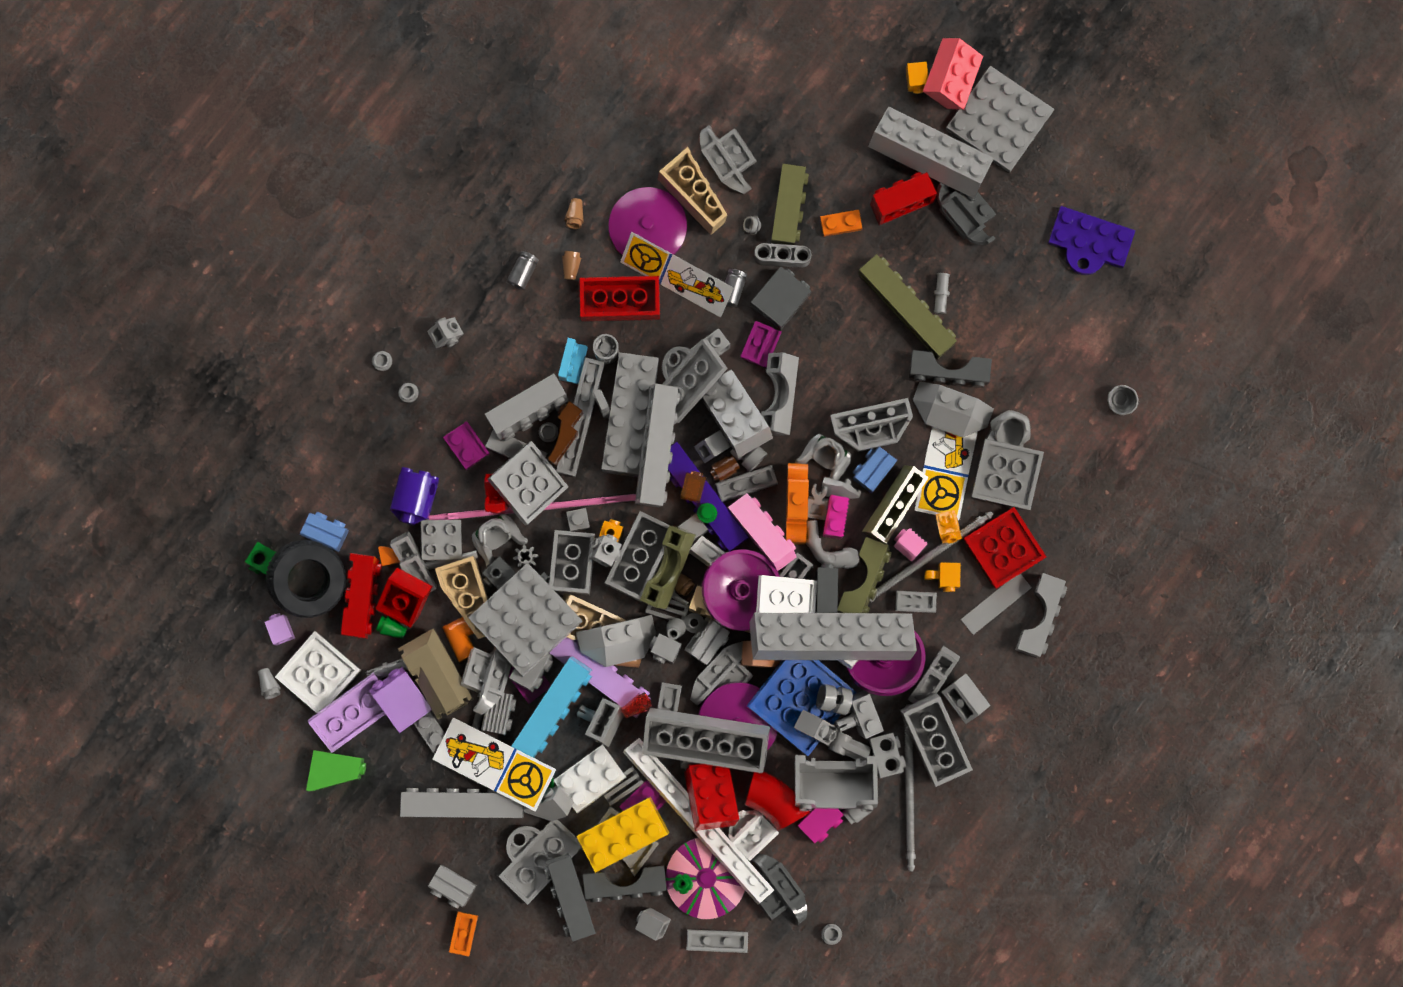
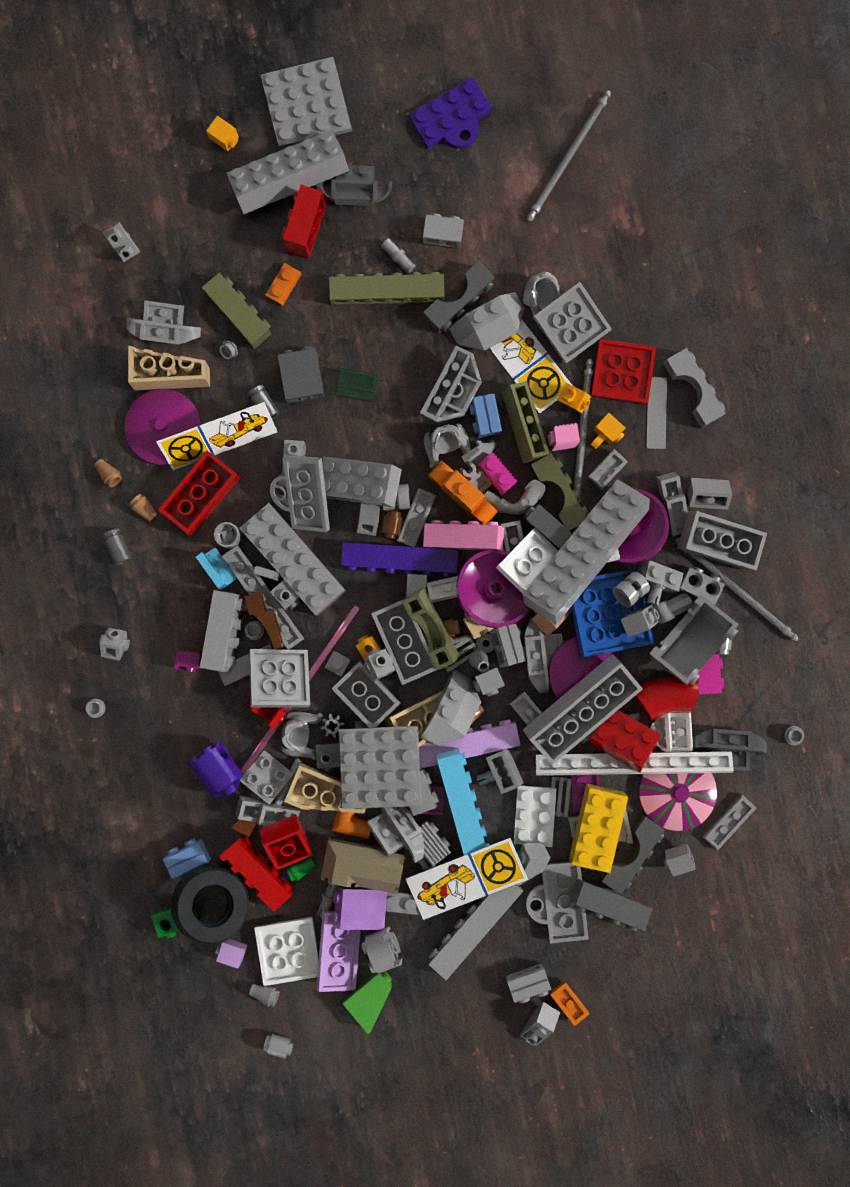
camera: 45 degrees left, 5 degrees up
light grey plate [399,383,419,403] -> none
magenta plate [443,421,490,470] -> none
clear red cone [621,692,652,718] -> none
light grey brick [635,383,680,507] -> none
green plate [673,874,693,894] -> none
clear orange brick [680,471,706,503] -> none
green plate [697,503,717,523] -> none
magenta plate [740,321,782,369] -> none
light grey beam [754,243,812,268] -> none
light grey arch [761,352,799,436] -> none
coral brick [923,38,983,109] -> none
light grey hair [1107,385,1139,415] -> none
none -> light grey hips [103,222,140,262]
none -> magenta brick [174,650,204,672]
none -> light grey brick [263,1034,293,1059]
none -> light grey brick [270,580,301,610]
none -> clear green plate [336,368,379,403]
none -> light grey brick [362,927,402,973]
none -> light grey brick [423,213,464,248]
none -> light grey slope [520,1002,560,1046]
none -> light grey hose [527,90,611,222]

